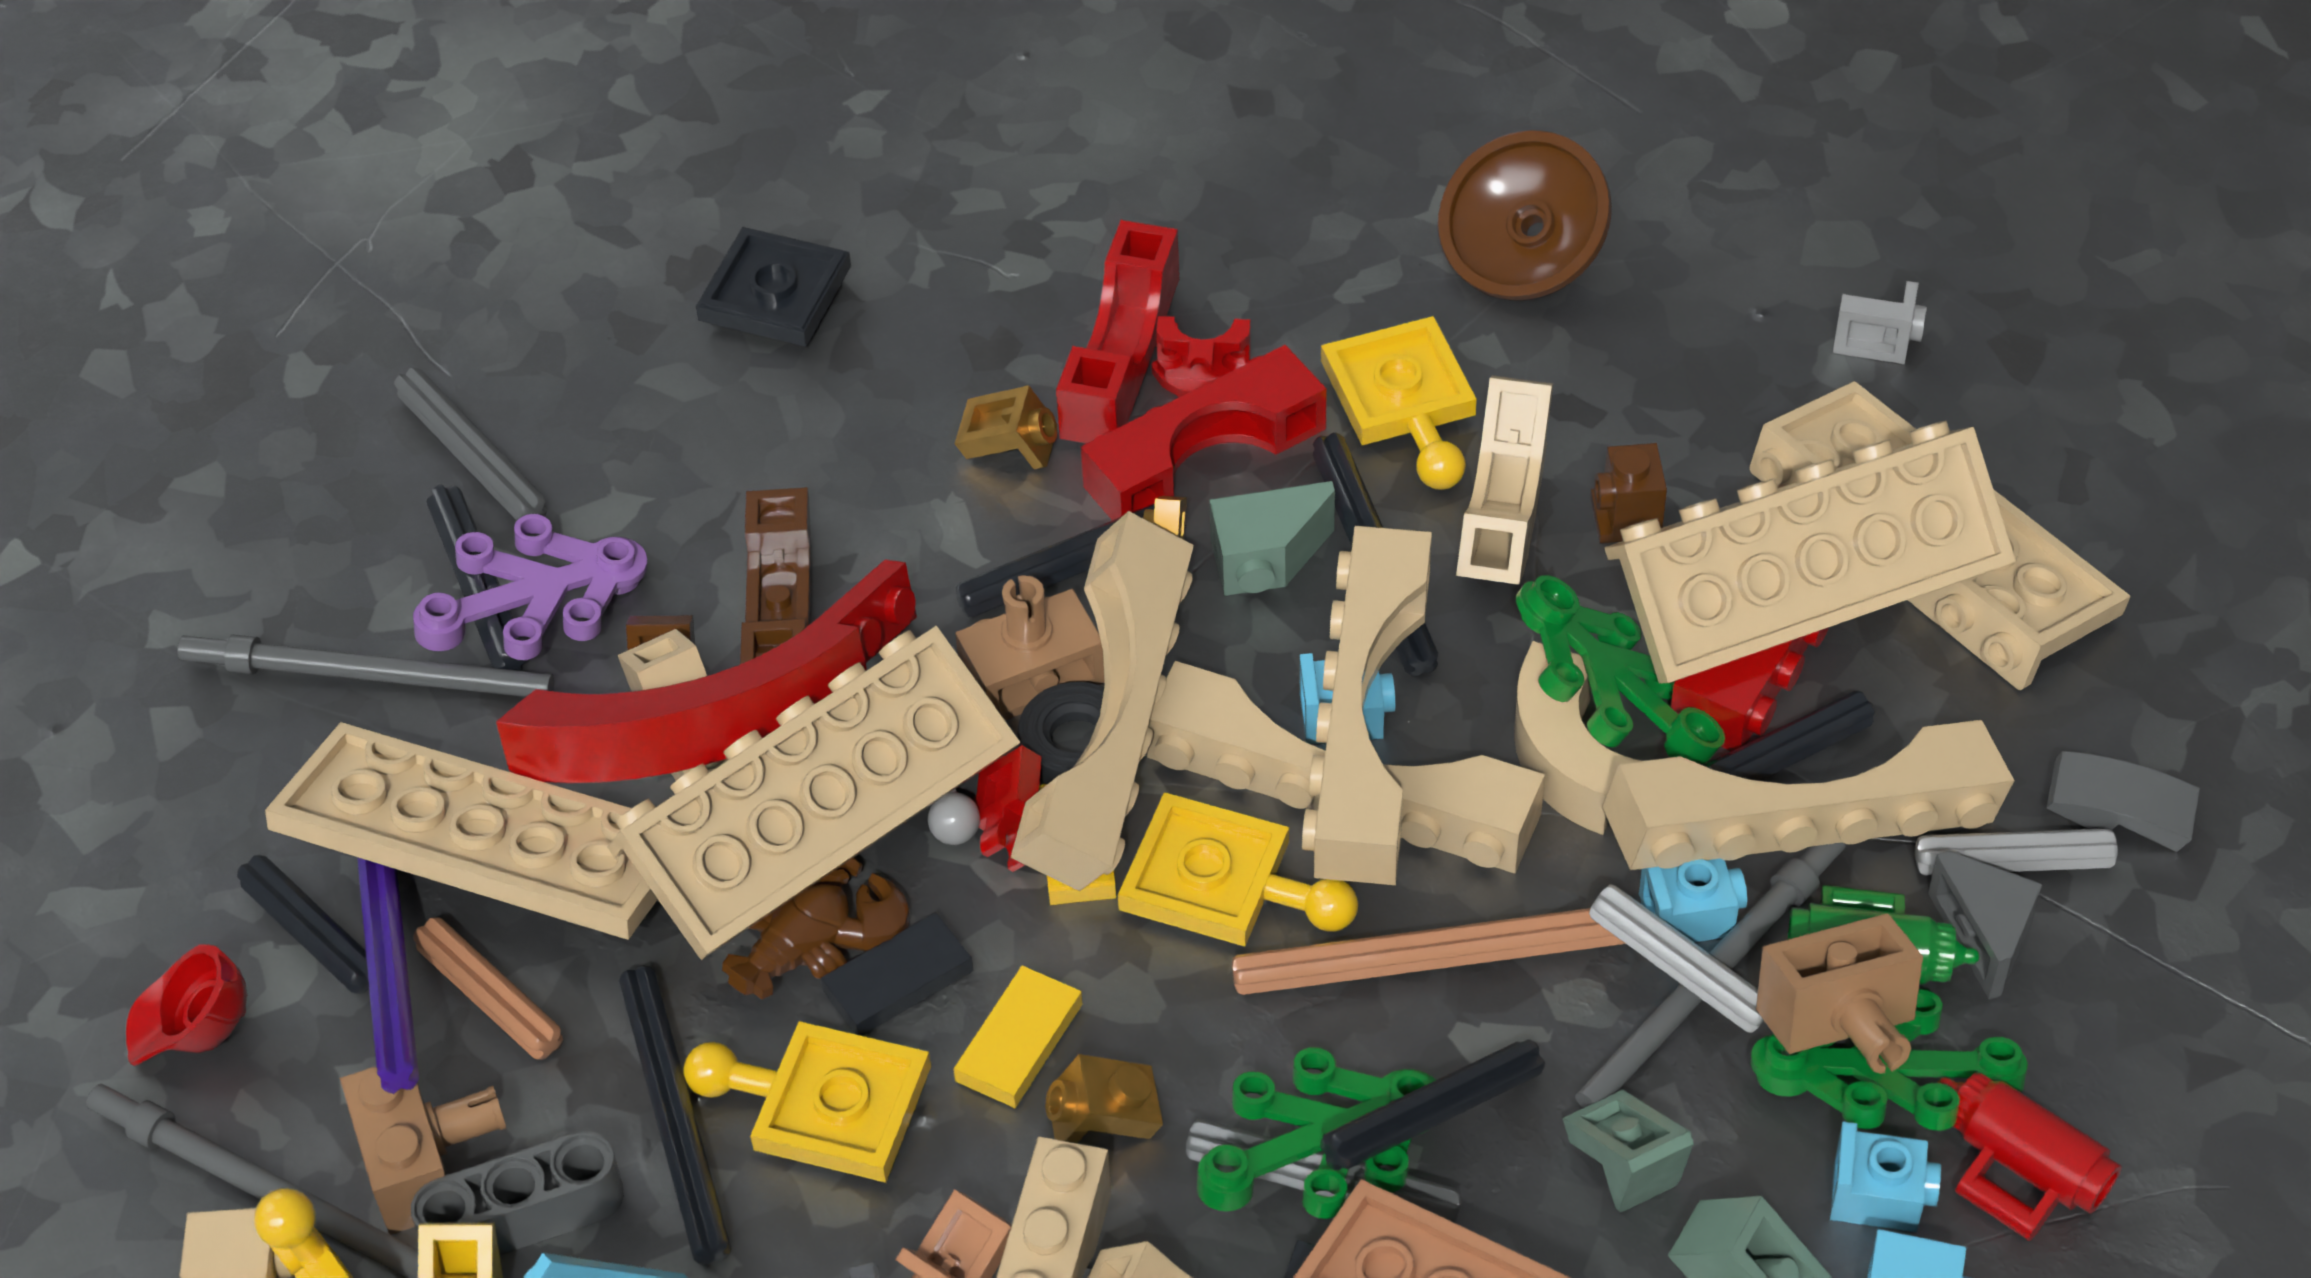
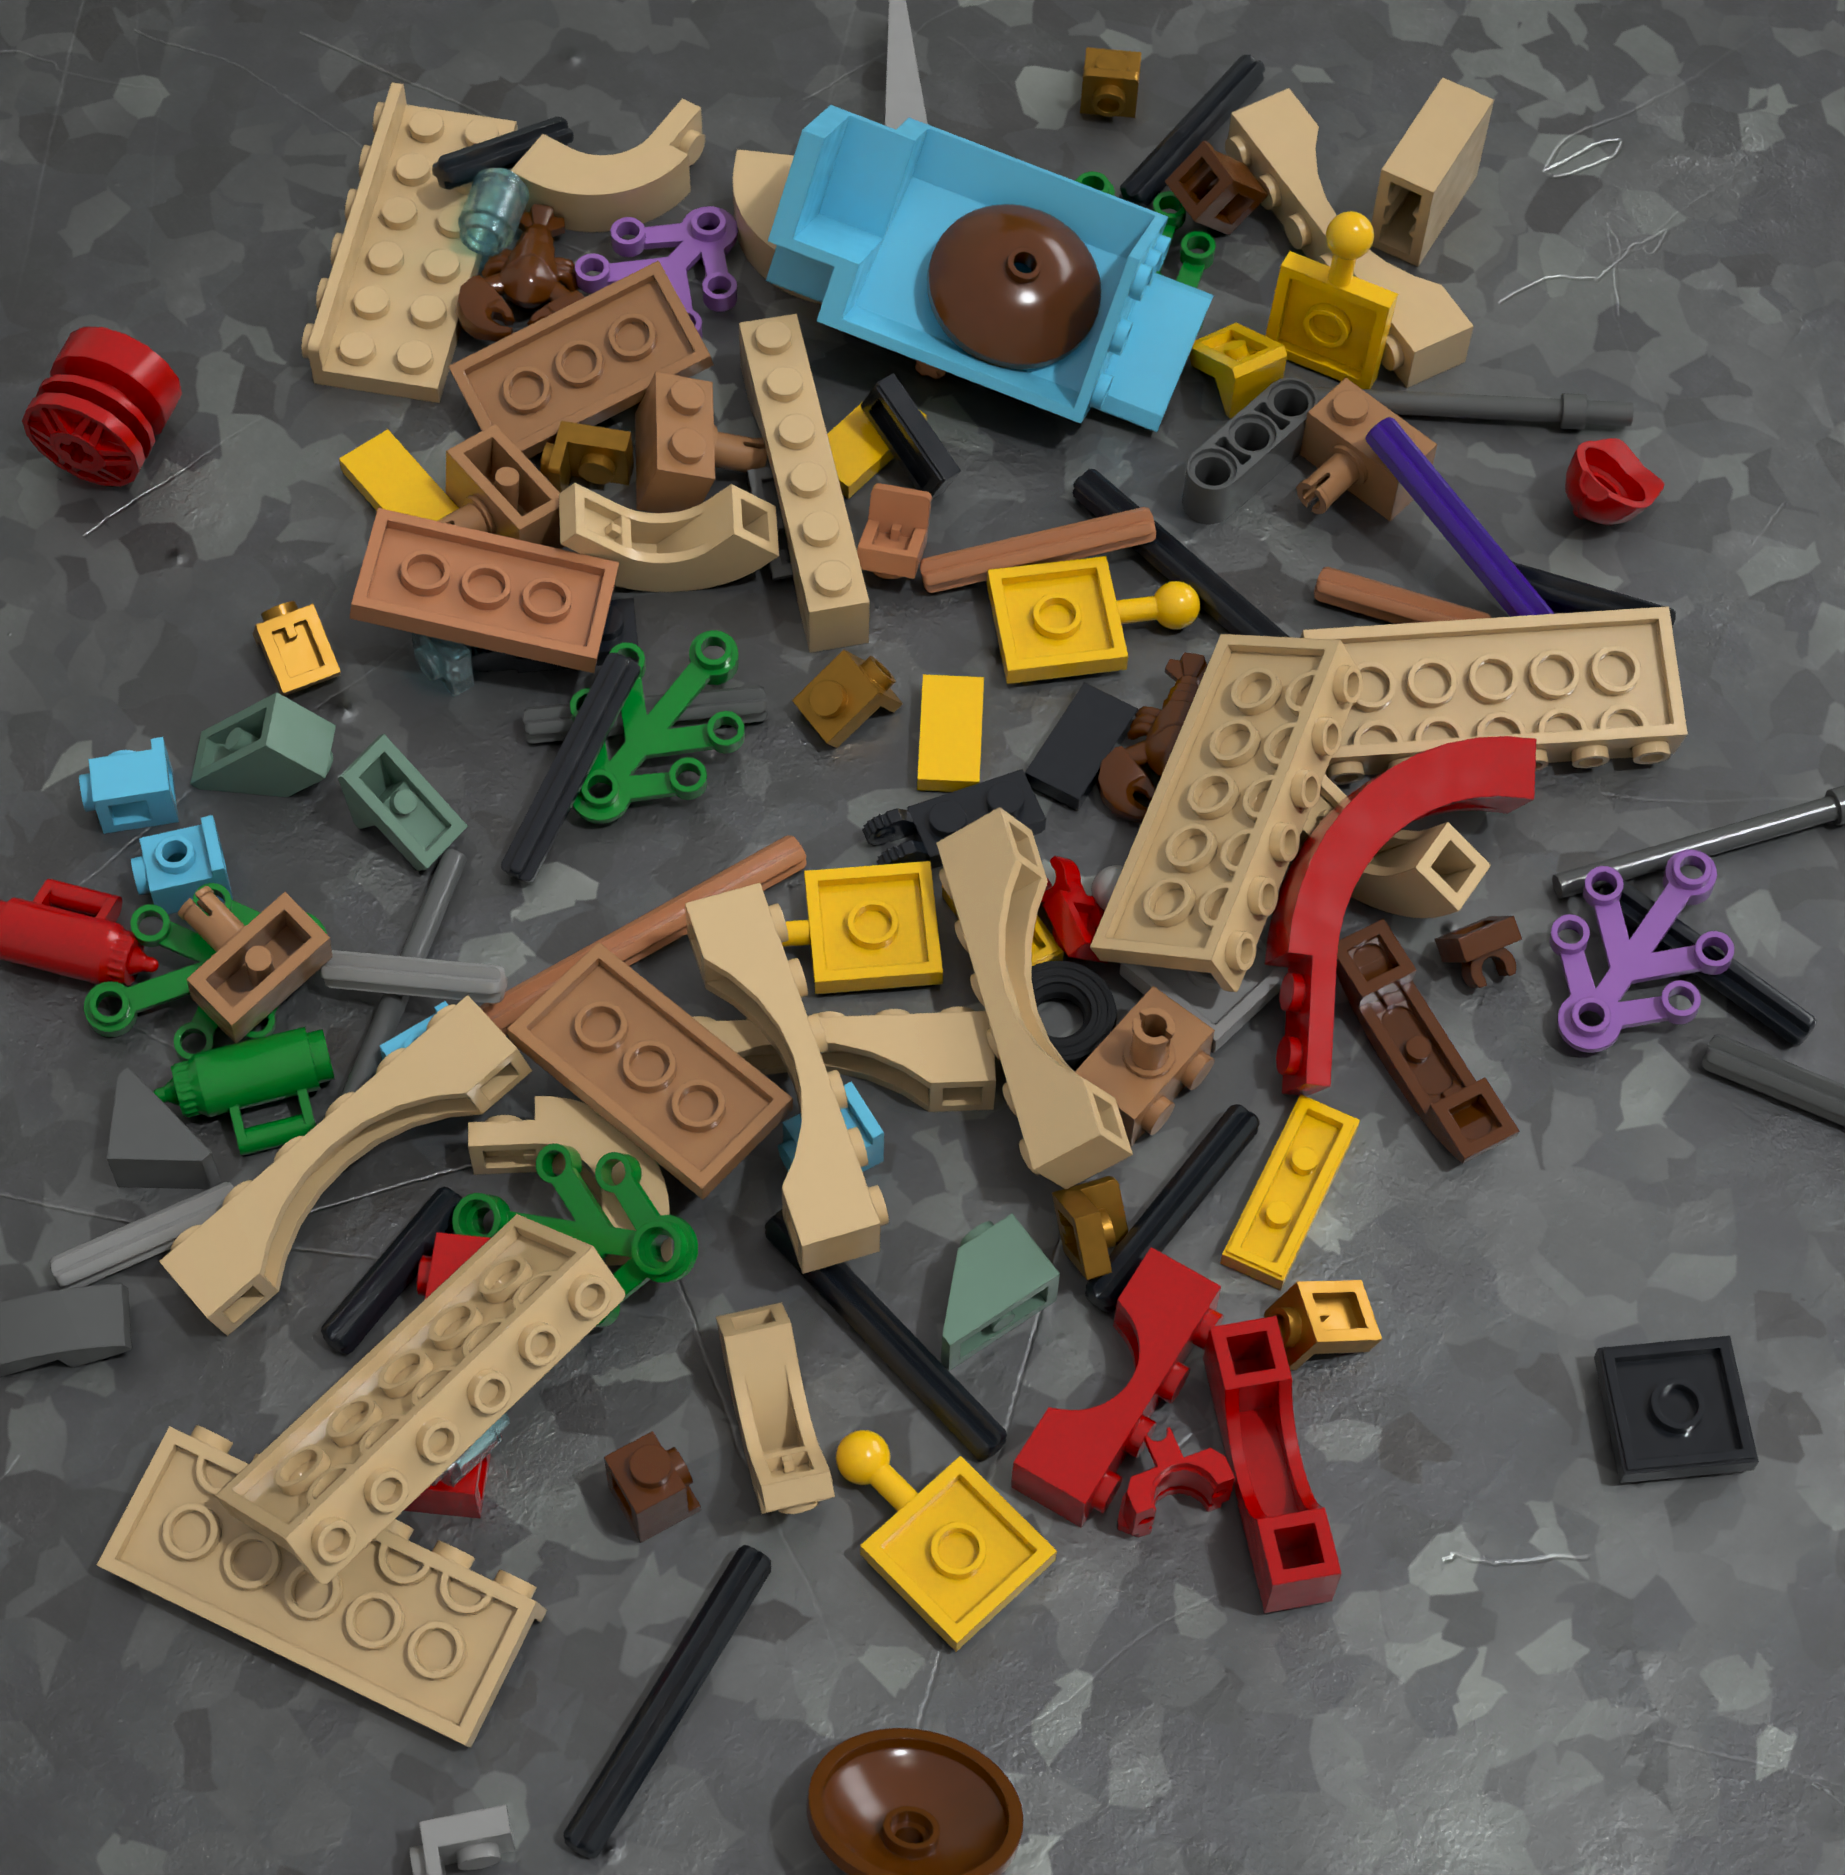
camera: 150 degrees right, 10 degrees up
none -> medium nougat plate [507,942,793,1200]
none -> black axle [564,1545,771,1859]
none -> black hinge [862,769,1046,869]
none -> nougat axle [920,507,1156,593]
none -> yellow tile [1220,1094,1360,1290]

